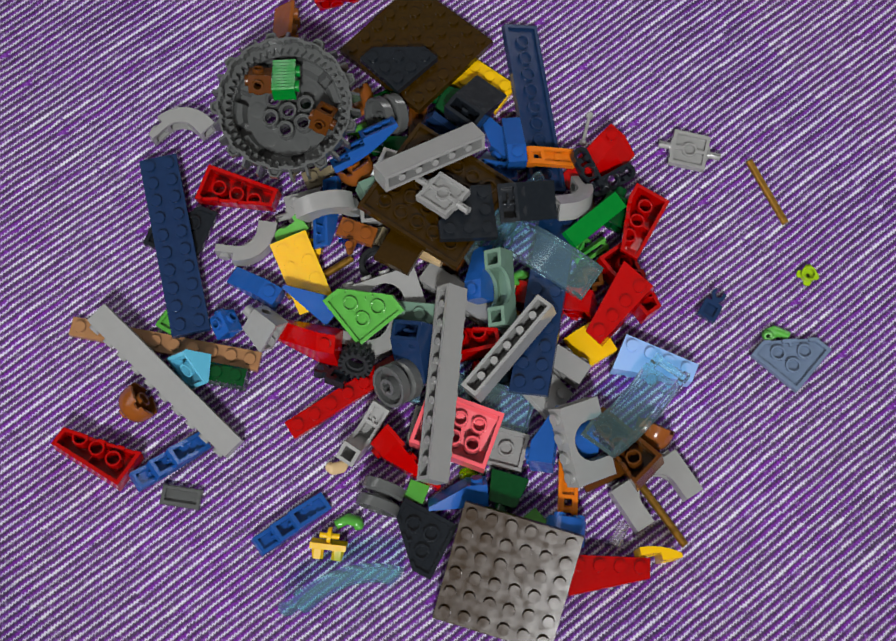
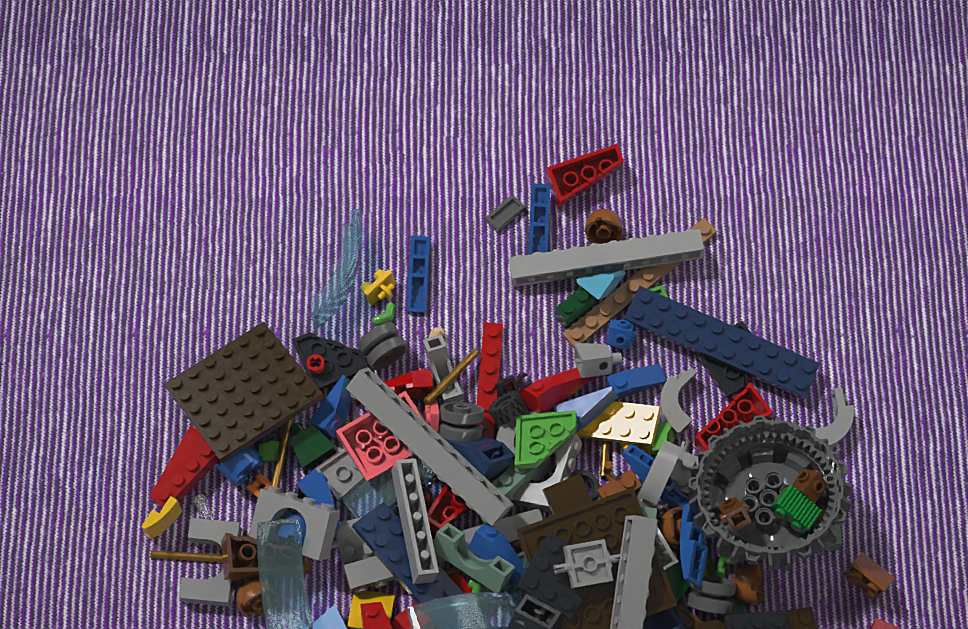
camera: 130 degrees right, 5 degrees down
none -> pearl gold bar [271,418,293,487]
none -> red bush [307,354,325,374]
none -> pearl gold bar [423,349,479,405]
none -> coral plate [425,398,439,432]

